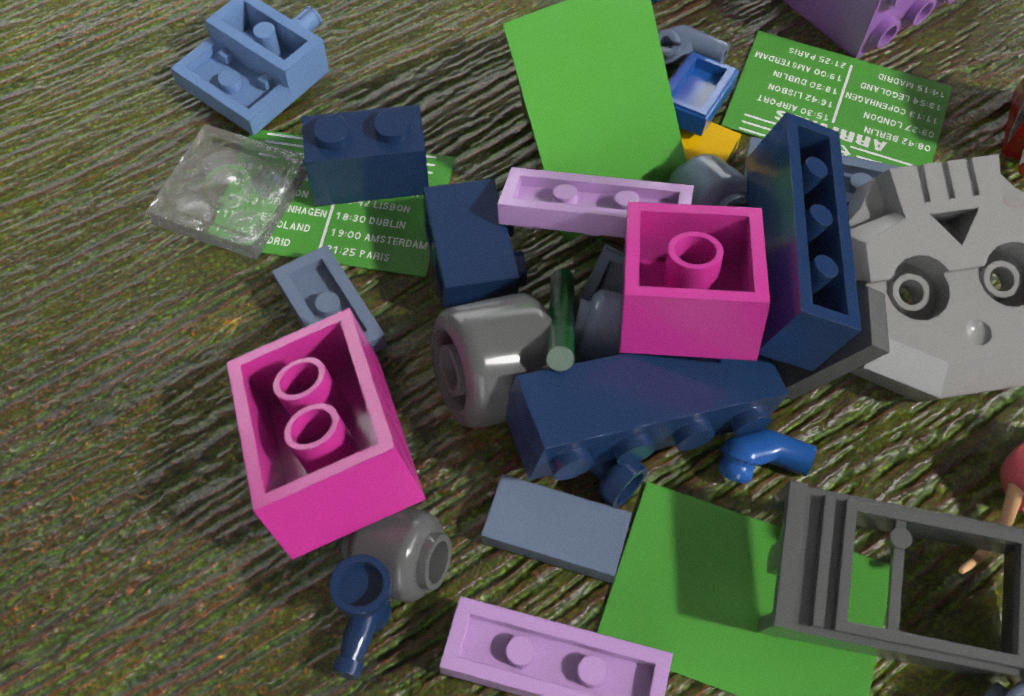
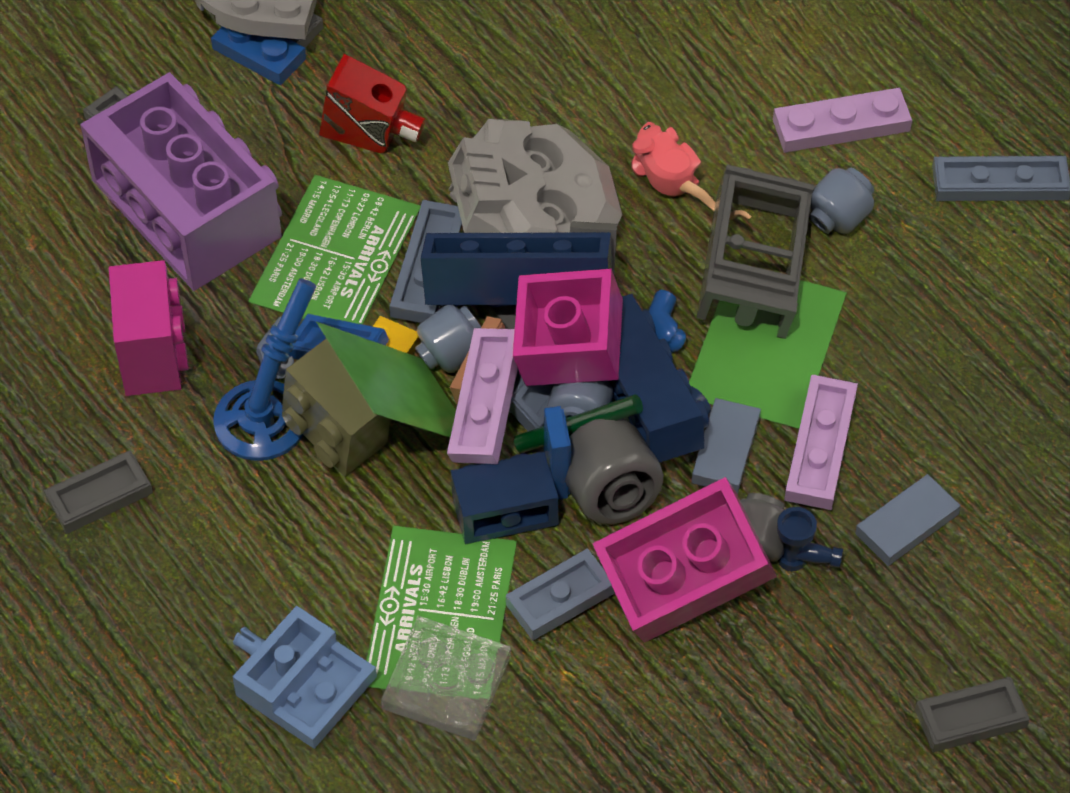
camera: 90 degrees left, 5 degrees down
dark blue brick [301,104,429,206] -> none
none -> blue tile [544,406,571,499]

